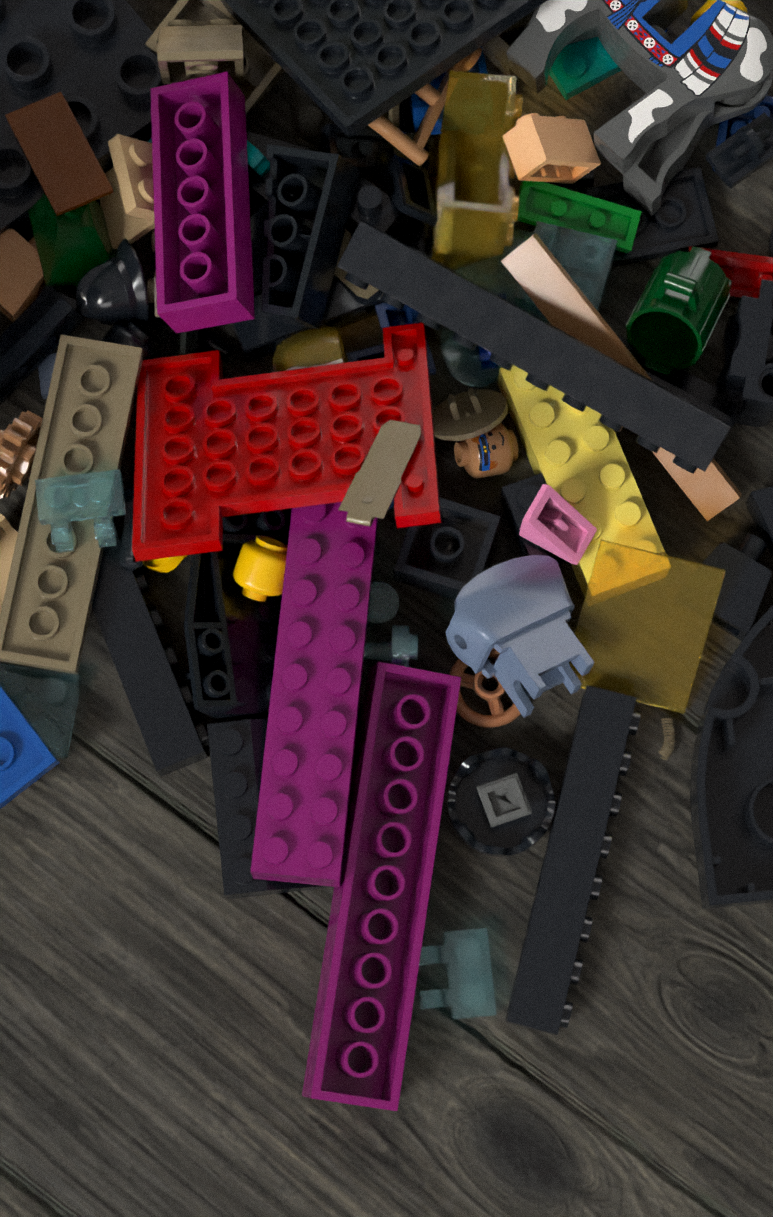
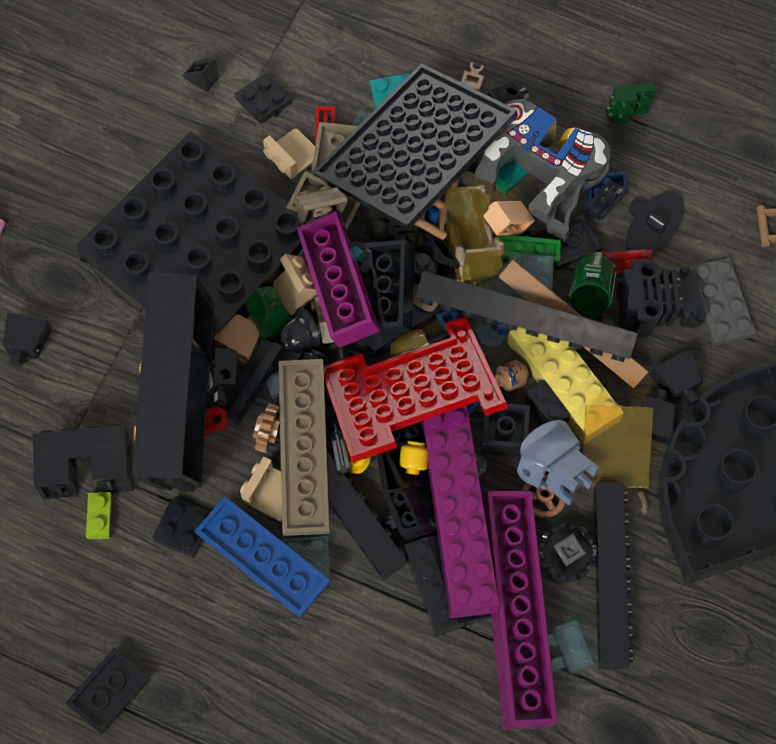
camera: 15 degrees left, 10 degrees down
reddish brown piece [5,92,114,216] -> none
clear light blue plate [35,469,126,553] -> none
dark tan piece [338,420,421,527] -> none
clear light blue plate [364,625,418,667] -> none
dark tan piece [432,388,508,441] -> none
bright pink slope [519,484,597,565] -> none

